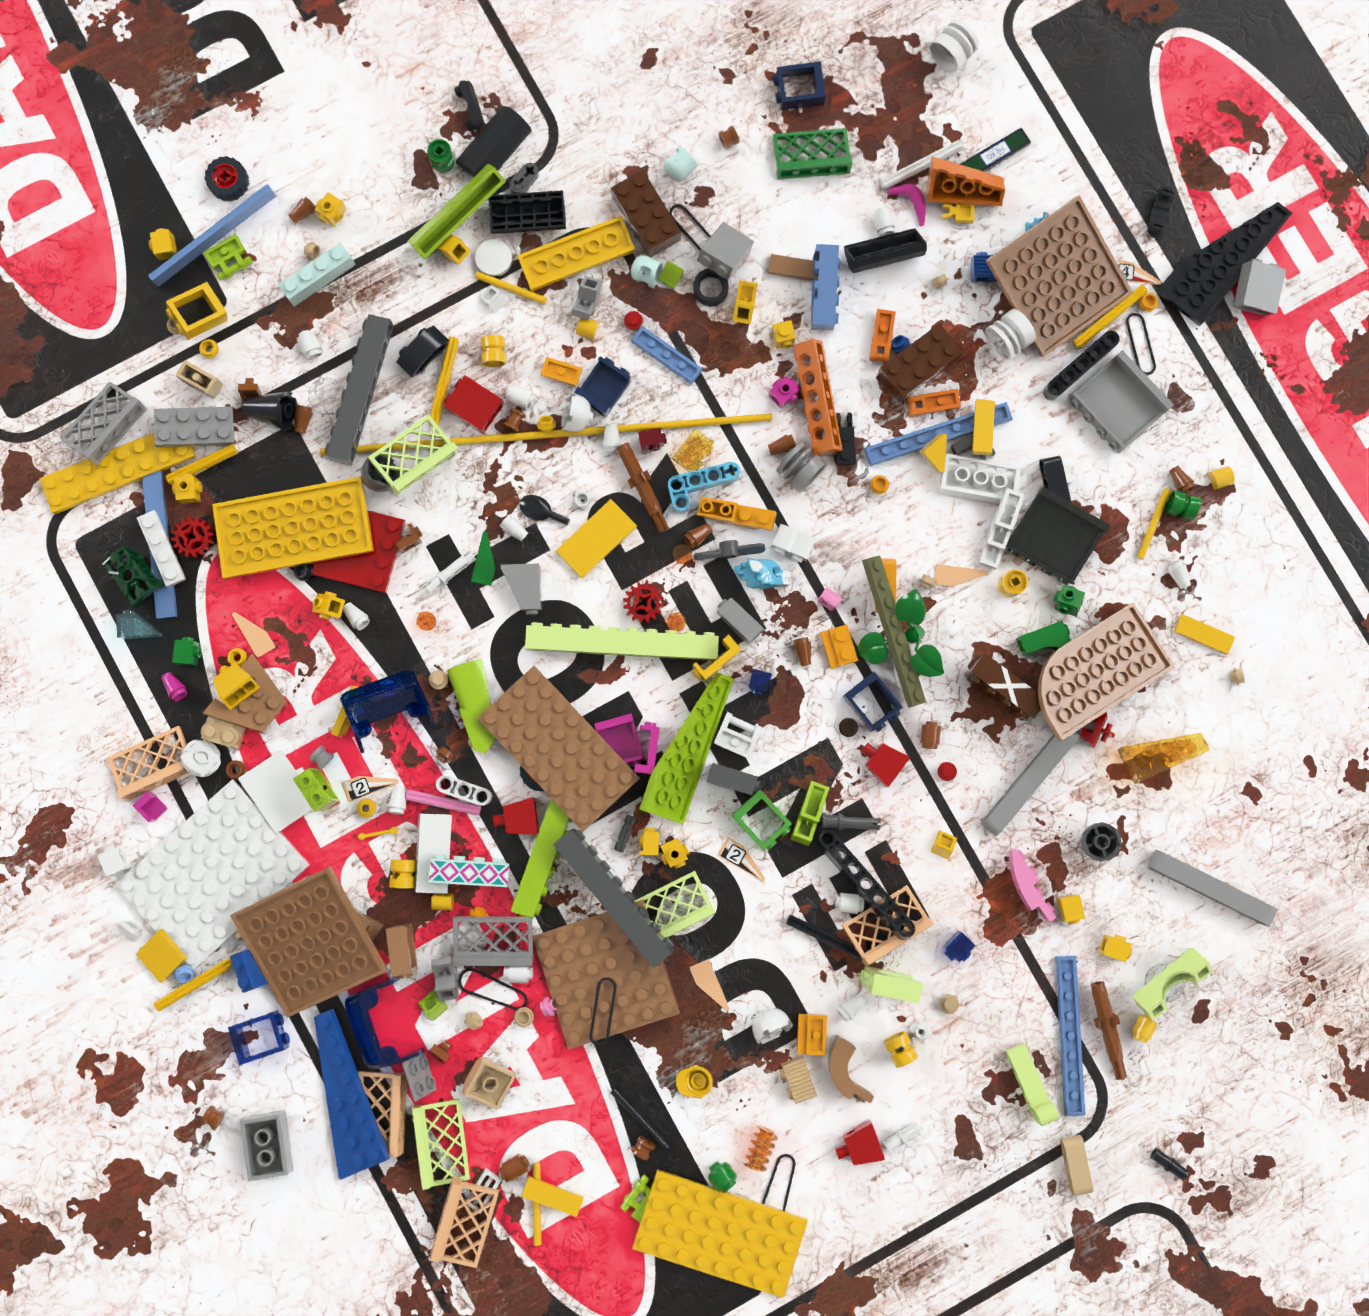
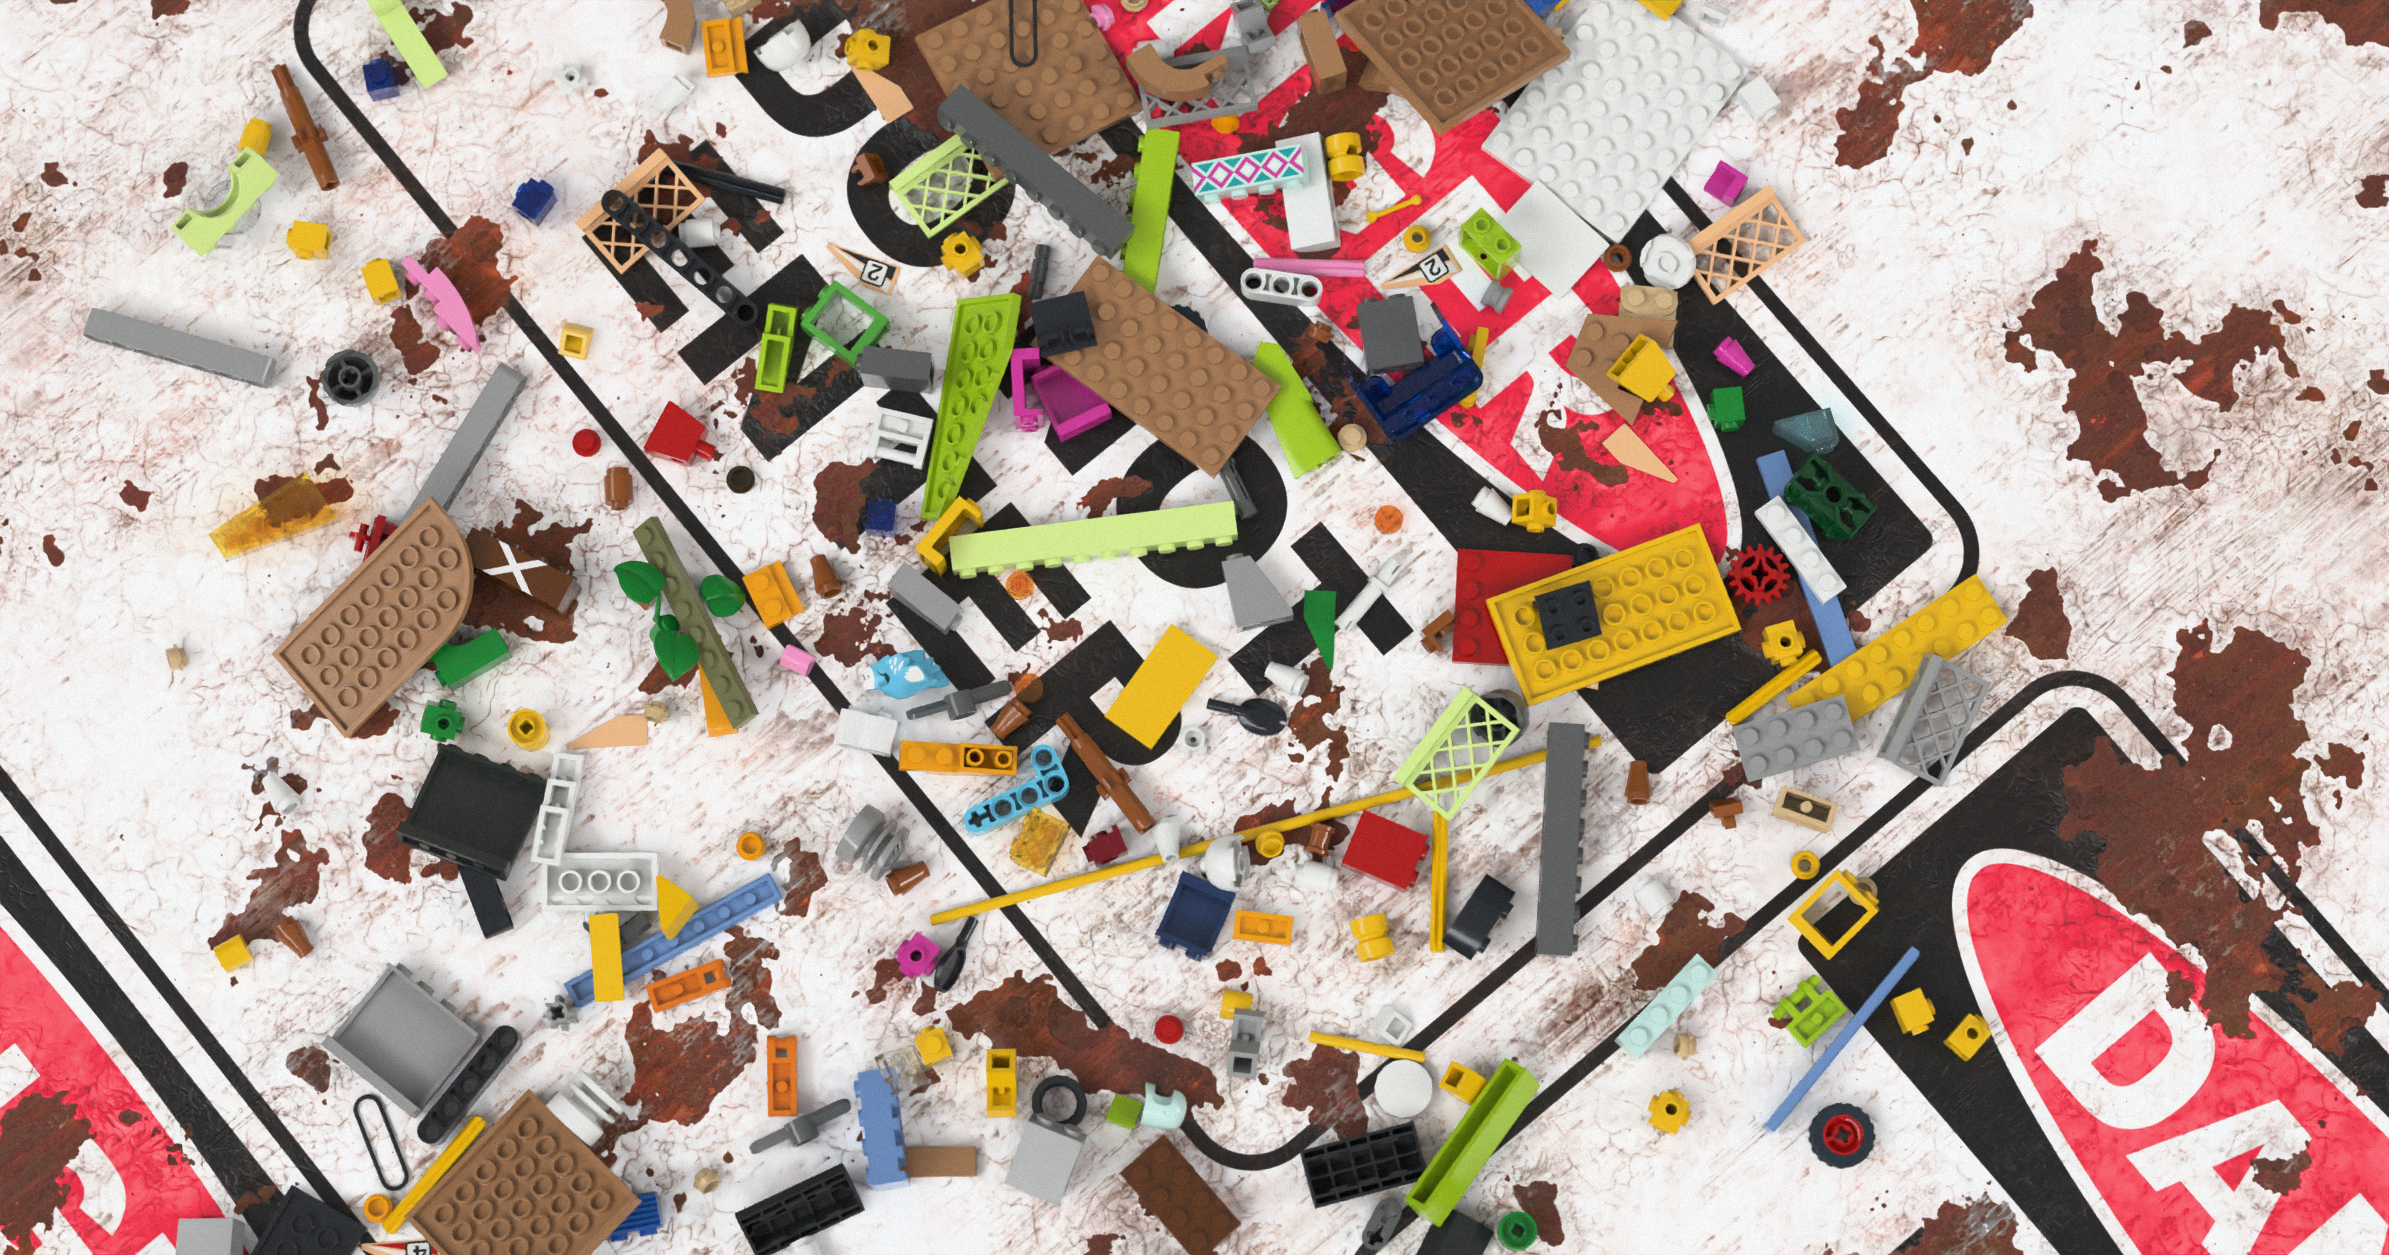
camera: 175 degrees right, 5 degrees down
yellow plate [227,648,247,667] -> none
black cone [241,391,298,430] -> none
dark orange cone [288,196,316,224] -> none
white cone [387,785,406,815] -> none
yellow brick [431,893,454,911] -> none
black piece [458,968,528,1010] -> none
red torso [493,797,539,835] -> none
yellow plate [517,215,635,292] -> none
red gear [623,582,664,624] -> none
medium blue tile [631,326,703,385] -> none
yellow brick [639,827,659,855] -> none
black piece [669,204,711,250] -> none
orange brick [794,338,843,456] -> none
dark grey pin [821,812,881,831] -> none
black hinge [836,412,856,466] -> none
dark blue window [842,671,903,732] -> none
yellowish green arch [859,966,923,1004] -> none
reddish brown brick [877,323,963,403] -> none
yellow wheel [883,1031,919,1068] -> none
blue plate [891,335,910,353] -> none
tan plate [939,994,959,1014] -> none
medium blue tile [1055,955,1085,1116] -> none
yellow bar [1136,488,1171,560] -> none
green wheel [1166,490,1201,521] -> none
yellow tile [1173,614,1235,655] -> none
none -> clear blue brick [362,58,401,102]
none -> light grey gear [543,995,581,1031]
none -> dark grey piece [749,1099,851,1154]
none -> yellow brick [845,29,890,71]
none -> dark orange tile [851,153,890,186]
none -> clear plate [874,1044,932,1096]
none -> black piece [934,916,979,993]
none -> black hinge [1029,291,1097,358]
none -> medium nougat arch [1126,43,1228,102]
none -> dark grey pin [1219,458,1258,520]
none -> dark grey brick [1356,293,1424,377]
none -> black hinge [1533,580,1602,651]
none -> yellow brick [1943,1013,1992,1062]

